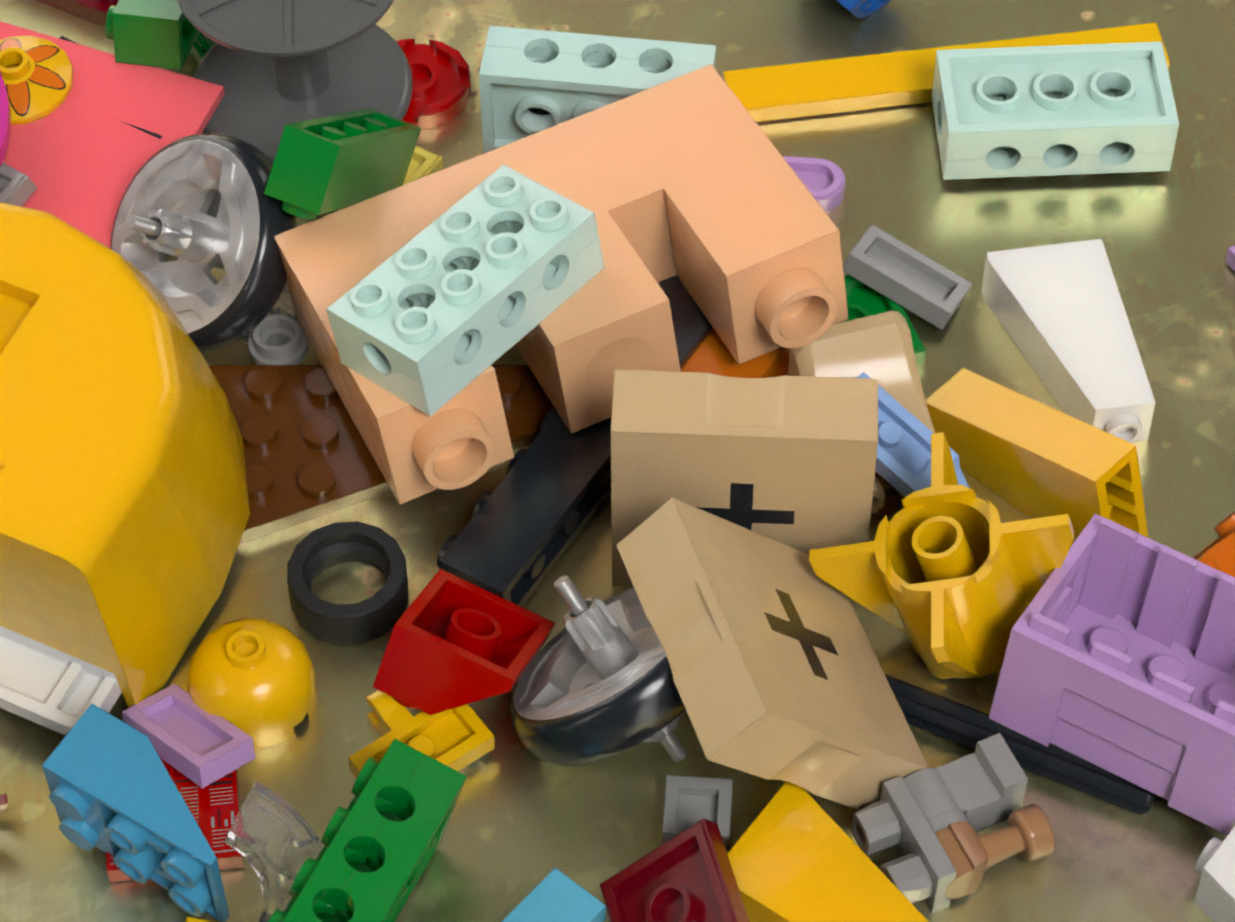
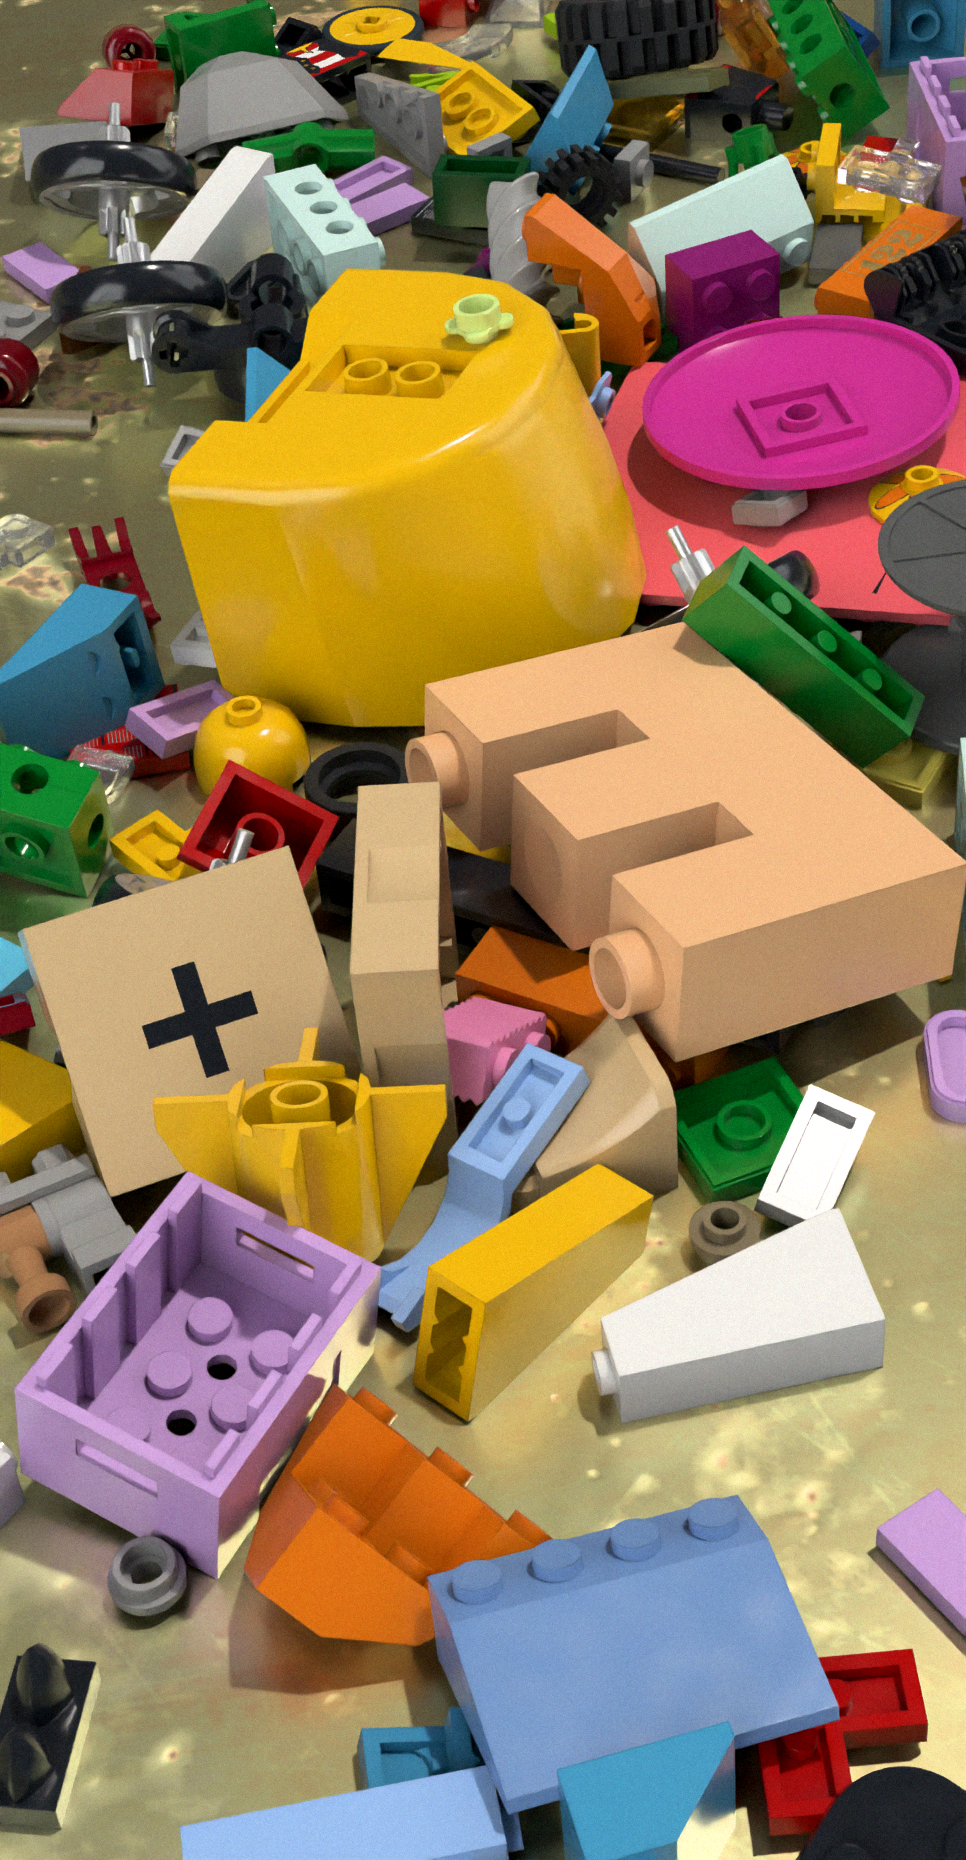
camera: 90 degrees right, 10 degrees down
light aqua brick [326,164,604,417] -> none
none -> dark tan plate [689,1201,761,1265]

